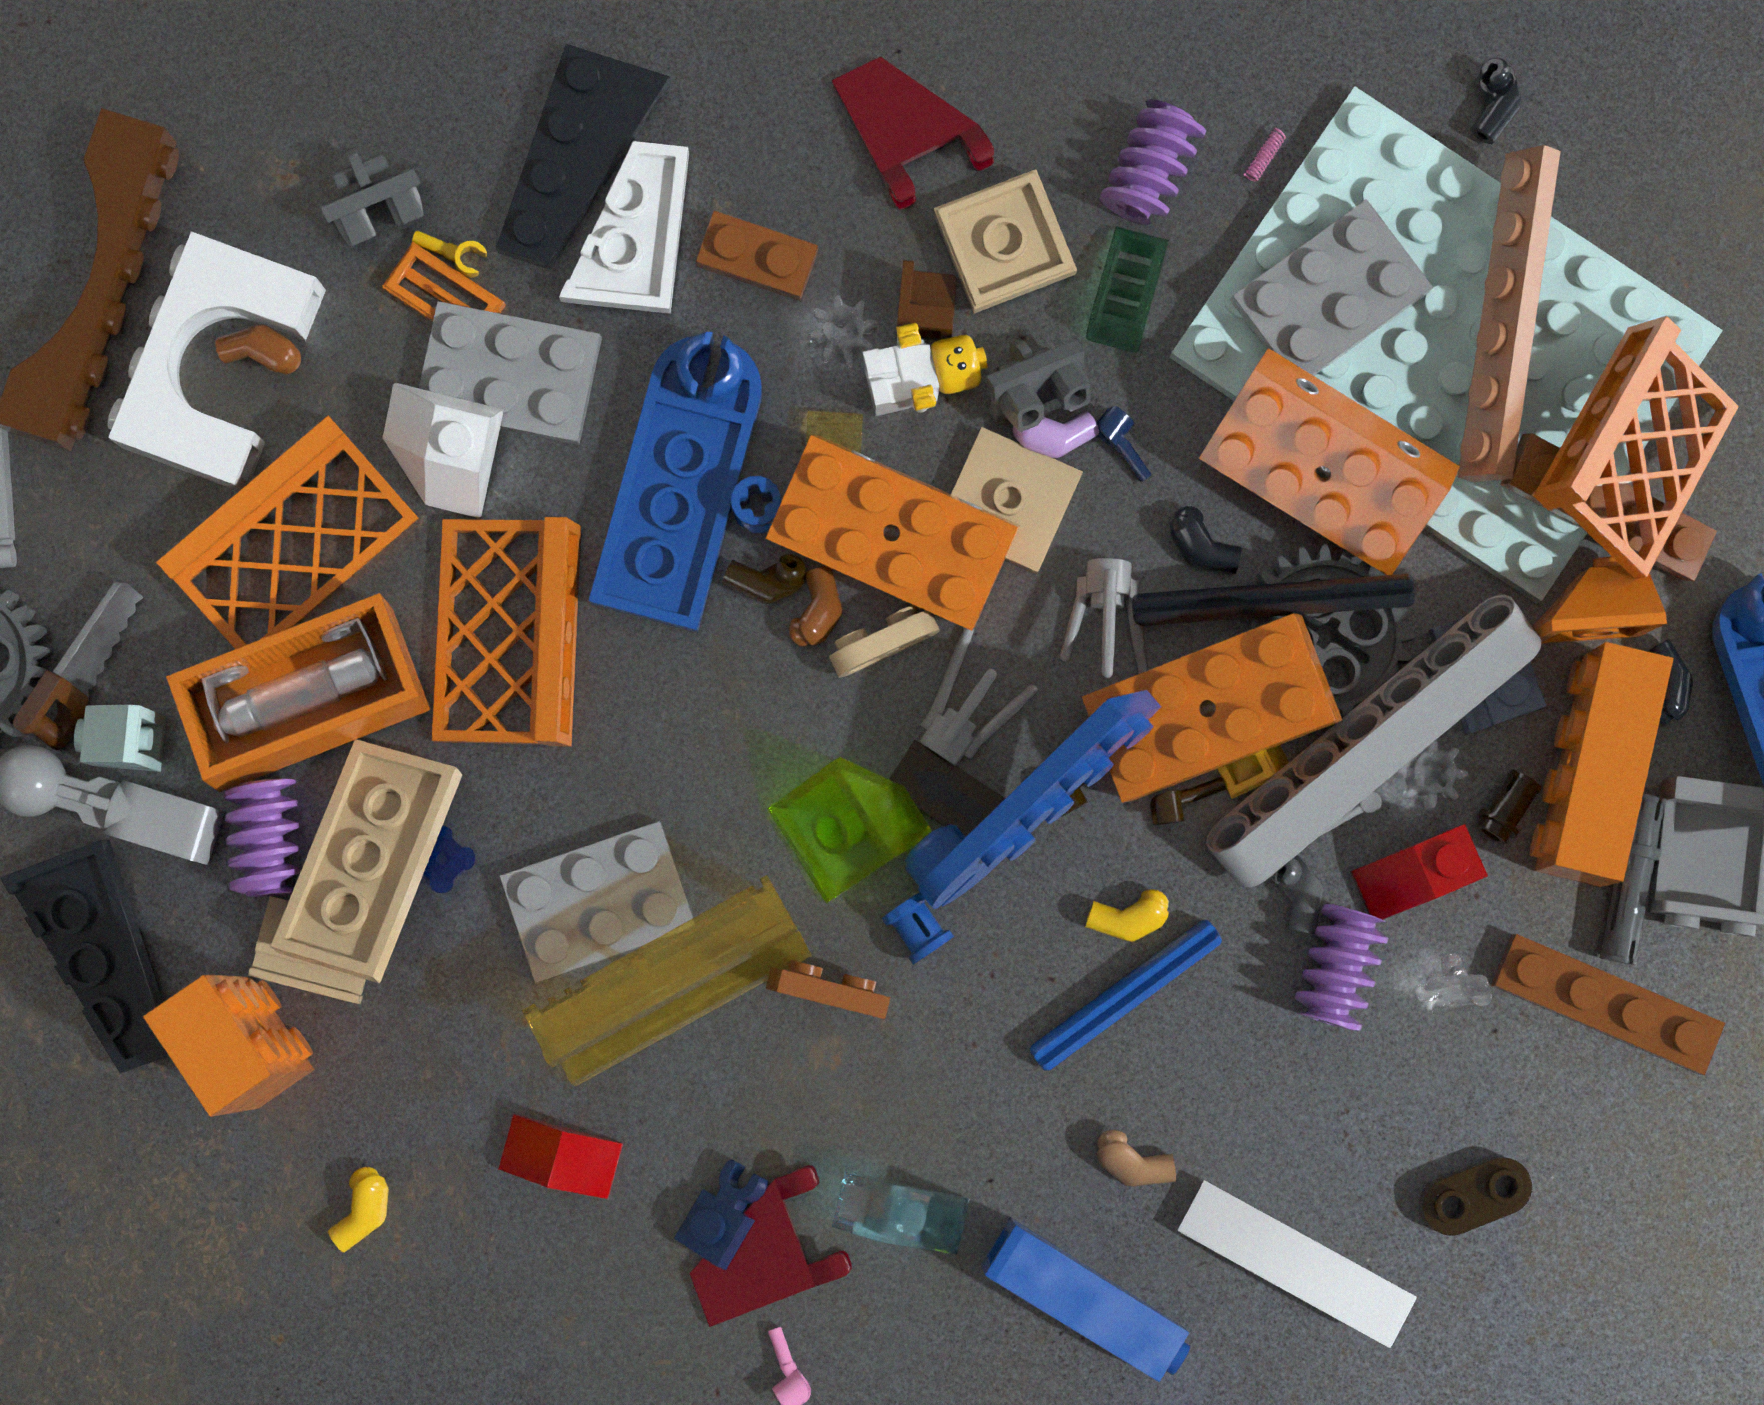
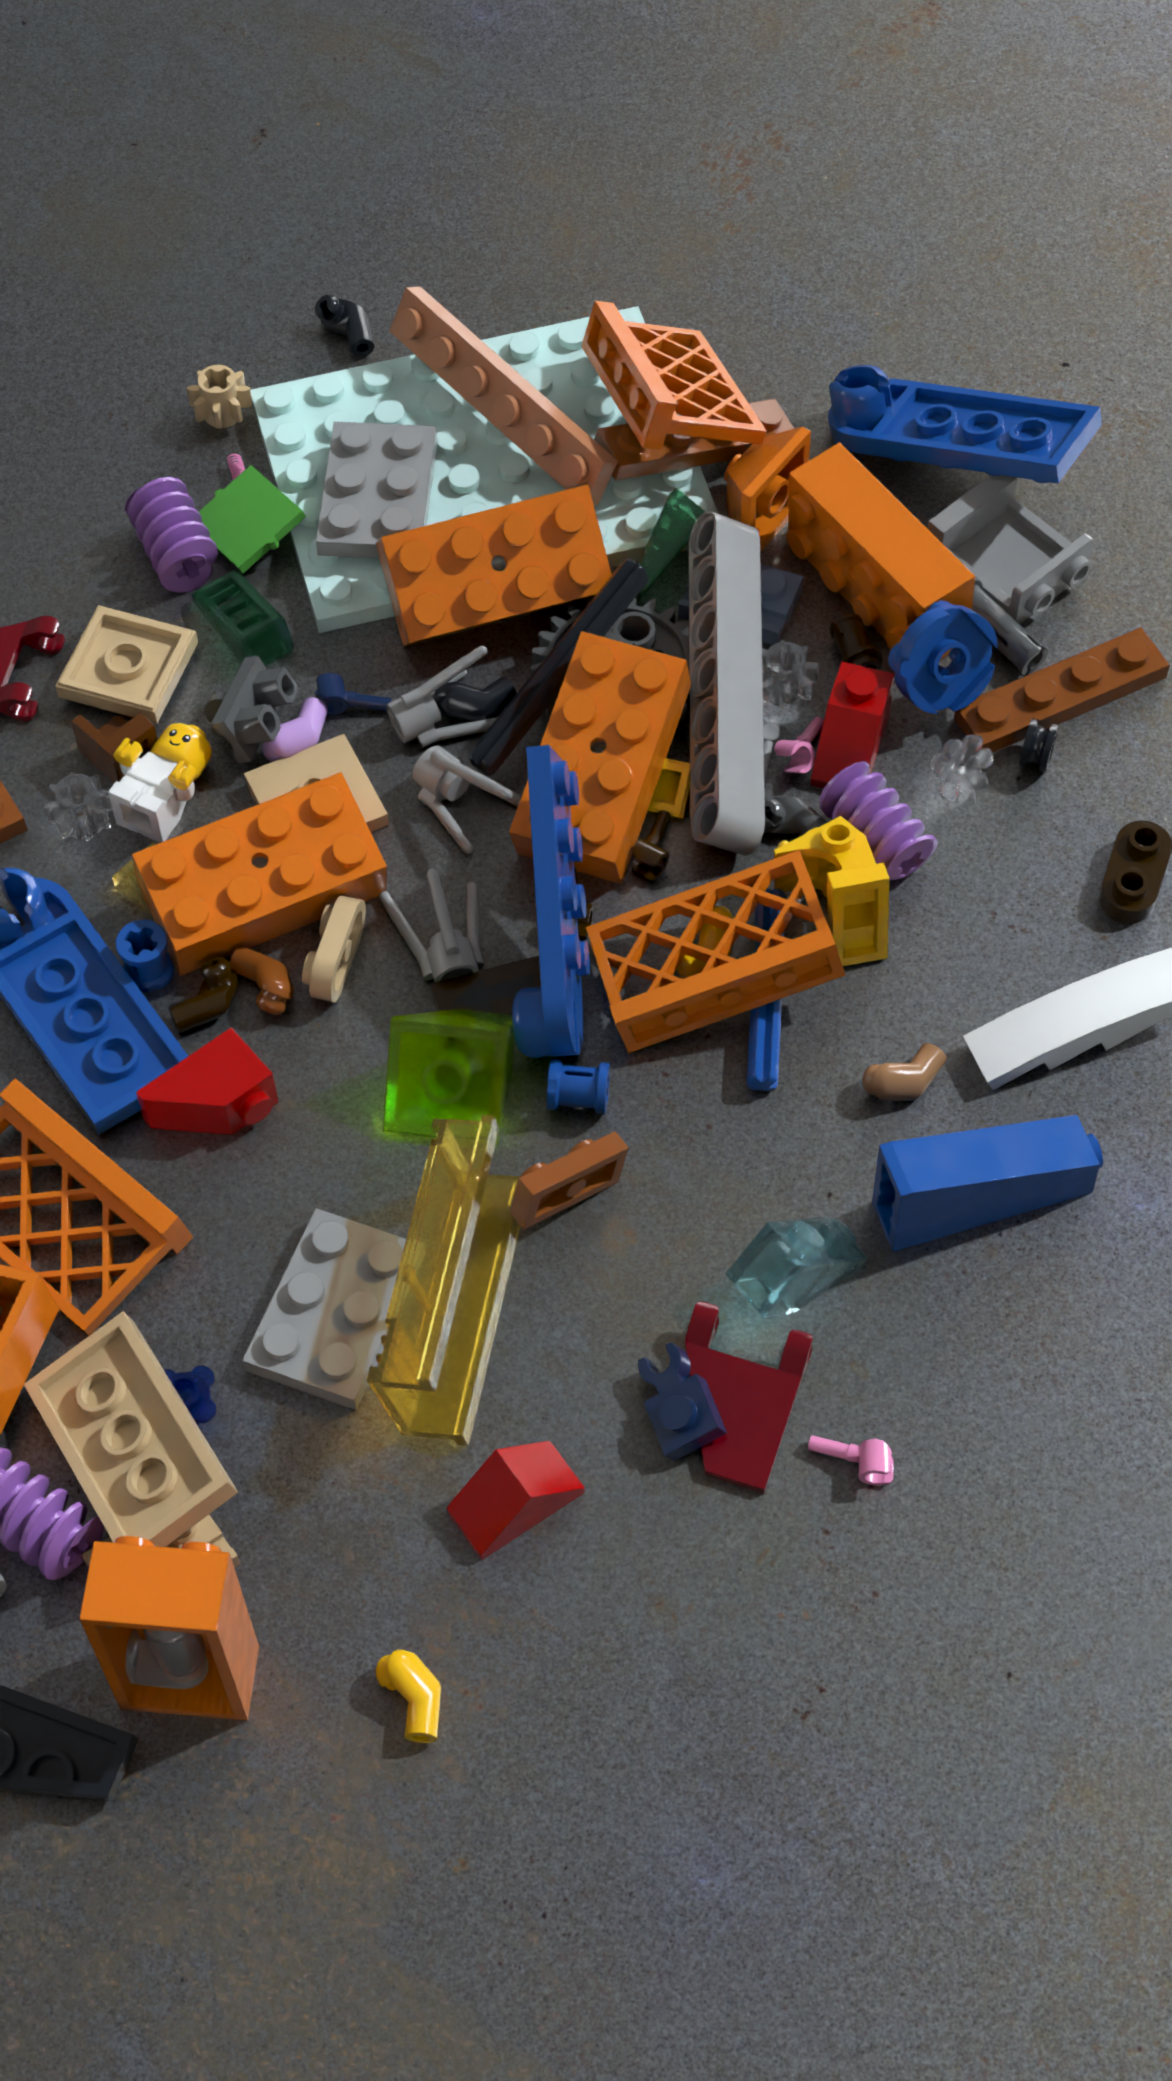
camera: 45 degrees left, 25 degrees down
none -> red slope [136,1027,279,1135]
none -> tan gear [187,365,253,429]
none -> bright green piece [199,465,306,574]
none -> light grey plant [386,646,498,748]
none -> orange fence [586,850,846,1054]
none -> clear green slope [636,488,706,603]
none -> bright pink hand [774,717,824,773]
none -> yellow tile [774,816,890,966]
none -> blue plate [888,600,998,714]
none -> black bush [1019,718,1059,773]

